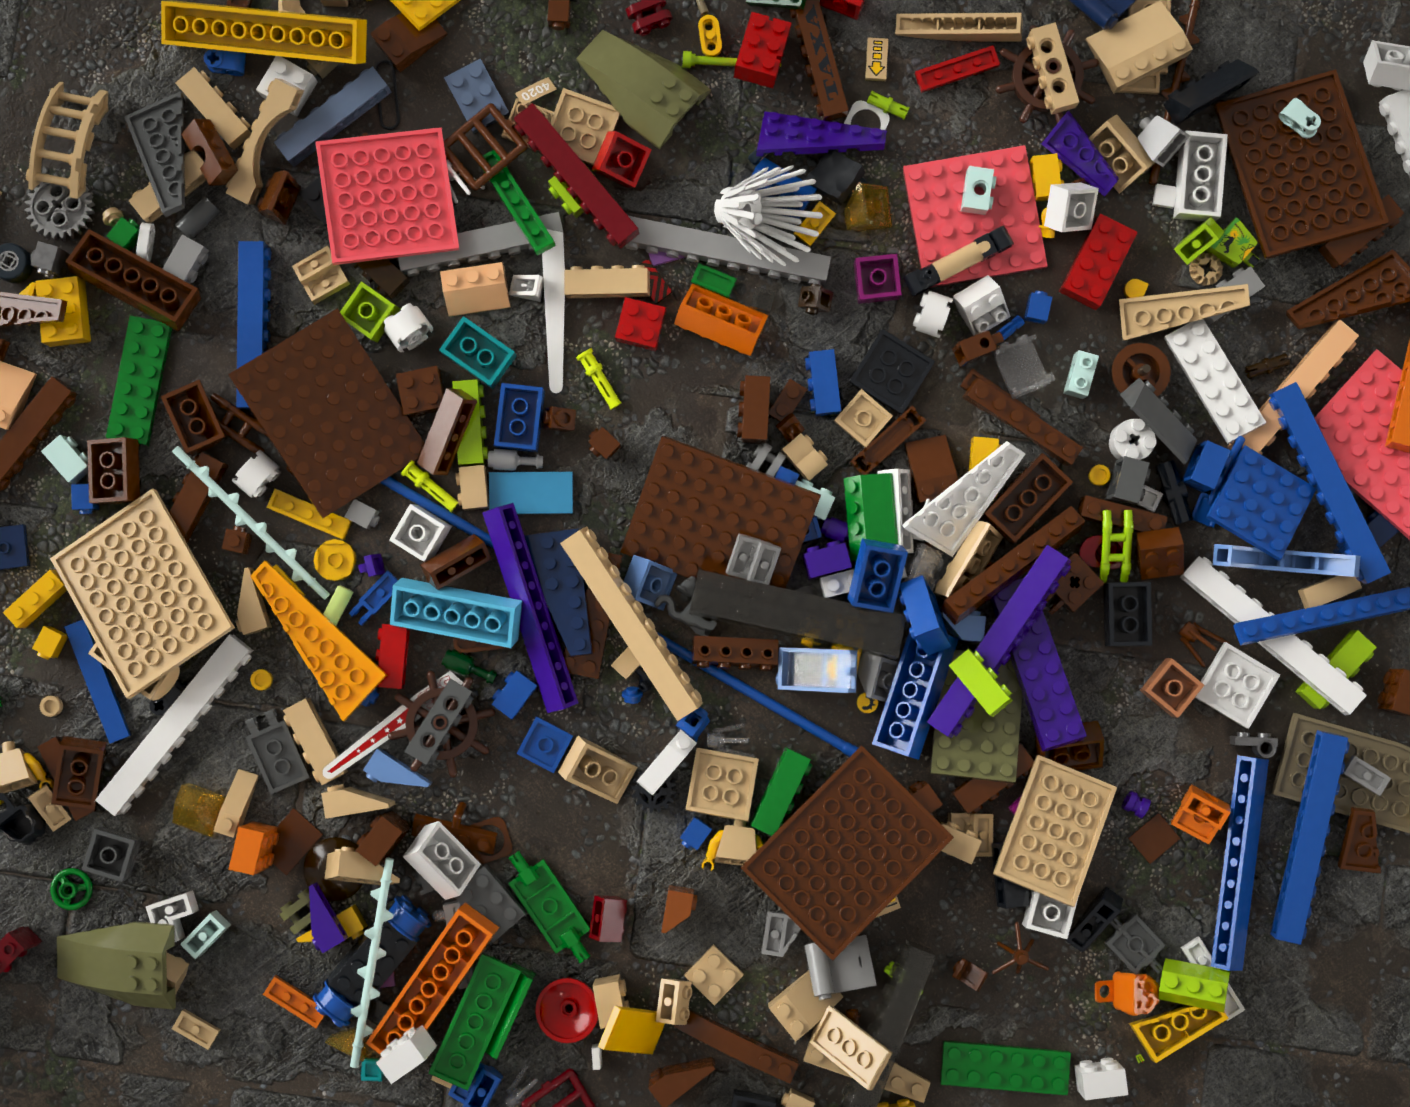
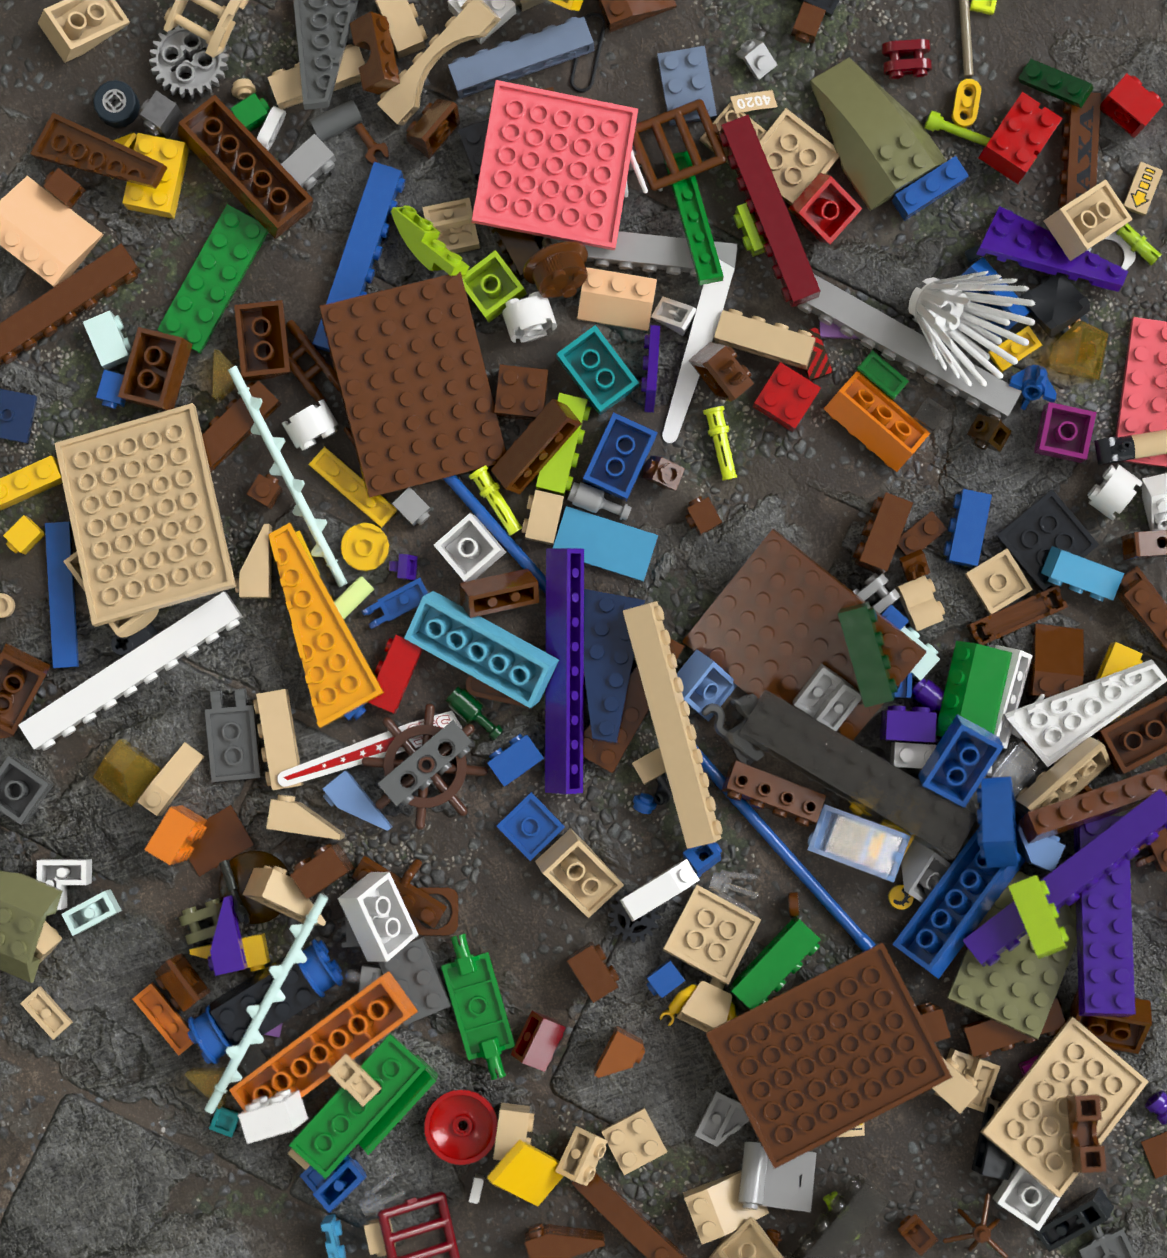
camera: 15 degrees right, 0 degrees up
yellow tile [250,669,273,690] -> none
none -> reddish brown slope [154,953,211,1012]
none -> clear yellow slope [212,350,244,401]
none -> pearl dark grey piece [219,860,250,924]
none -> tan slope [327,1054,382,1106]
none -> reddish brown bar [354,123,389,165]
none -> lime slope [391,205,470,276]
none -> reddish brown piece [523,238,588,298]
none -> reddish brown brick [567,941,620,1003]
none -> dark purple wing [641,325,660,413]
none -> reddish brown hinge [689,342,754,402]
none -> bracket [736,39,777,80]
none -> reddish brown tile [788,892,799,917]
none -> dark green brick [838,602,898,708]
none -> blue brick [892,156,969,221]
none -> blue brick [1009,365,1057,410]
none -> dark azure brick [1041,546,1124,602]
none -> tan slope [1044,180,1133,261]
none -> reddish brown arch [1066,1095,1107,1173]

